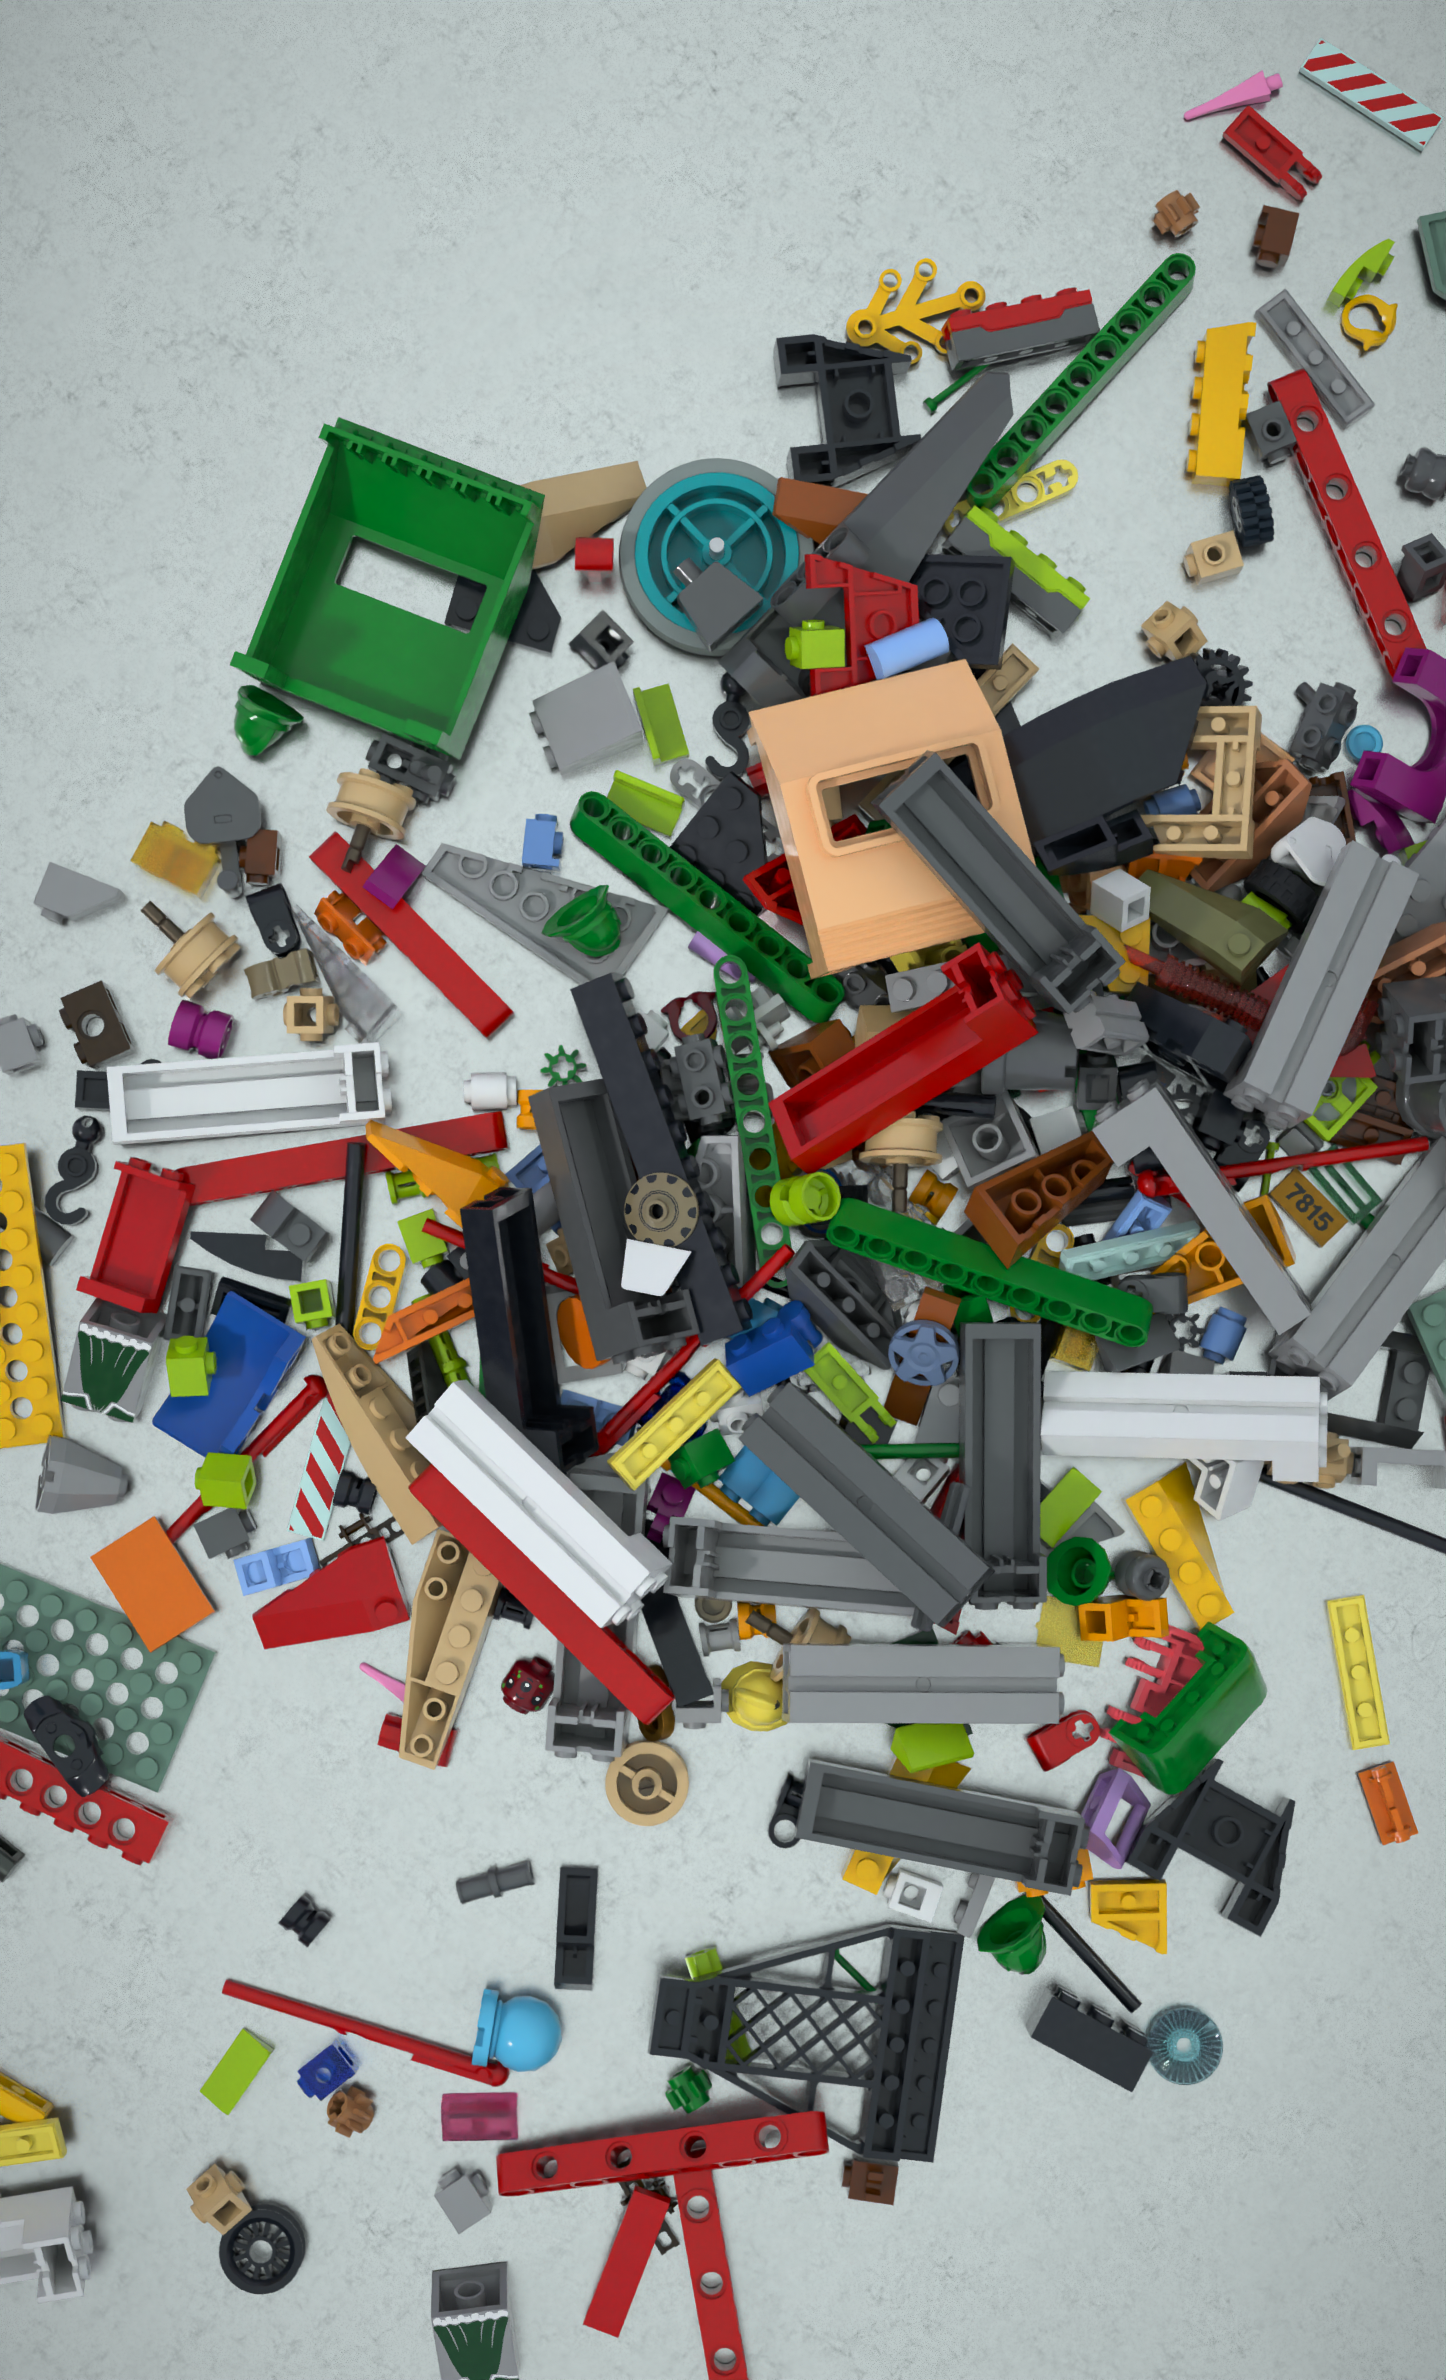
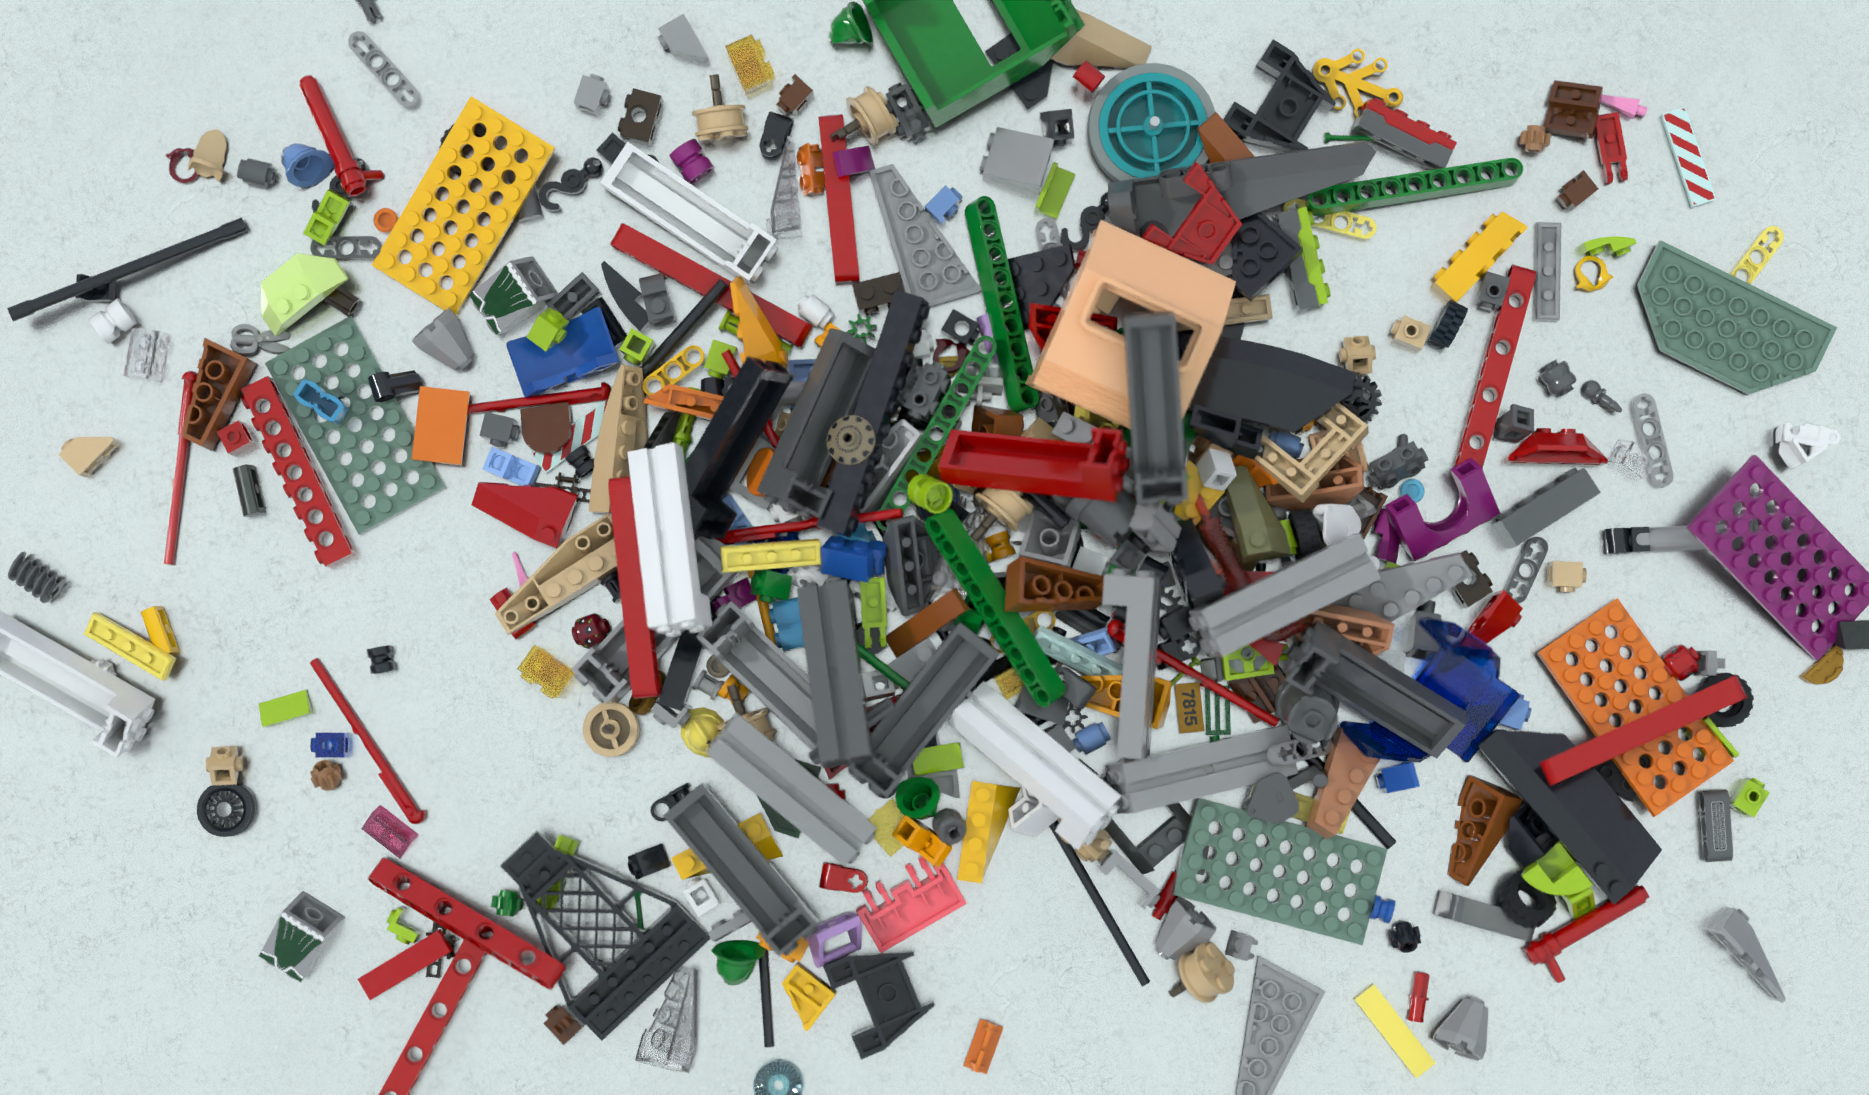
camera: 40 degrees right, 0 degrees up
black piece [24,1695,108,1797] -> none
red panel [76,1157,196,1313] -> none
dark grey piece [184,766,261,898] -> none
lime brick [195,1452,257,1509] -> none
dark tan leg [244,948,321,999] -> none
tan brick [283,988,339,1041] -> none
light grey brick [434,2168,493,2234] -> none
dark grey pin [456,1861,535,1905] -> none
medium azure tile [471,1989,562,2072] -> none
green piece [541,885,622,957] -> none
black slope [554,1867,598,1991] -> none
lime panel [607,770,685,839] -> none
white sticker [621,1239,691,1296] -> none
dark grey torso [673,557,763,653] -> none
lime brick [785,619,845,669] -> none
light blue brick [864,618,949,680] -> none
sand blue wheel [888,1320,960,1386] -> none
lime slope [890,1723,974,1773] -> none
black brick [1025,1986,1154,2092] -> none
green windscreen [1108,1621,1267,1795] -> none
light yellow tile [1325,1595,1390,1750] -> none
none -> black piece [368,370,421,403]
none -> lime bracket [386,906,421,945]
none -> clear yellow brick [517,644,576,699]
none -> reddish brown tile [520,402,572,455]
none -> black bracket [628,844,670,880]
none -> clear wedge [635,967,698,1073]
none -> dark brown bracket [852,272,905,316]
none -> black brick [941,309,980,347]
none -> reddish brown slope [1544,80,1603,139]

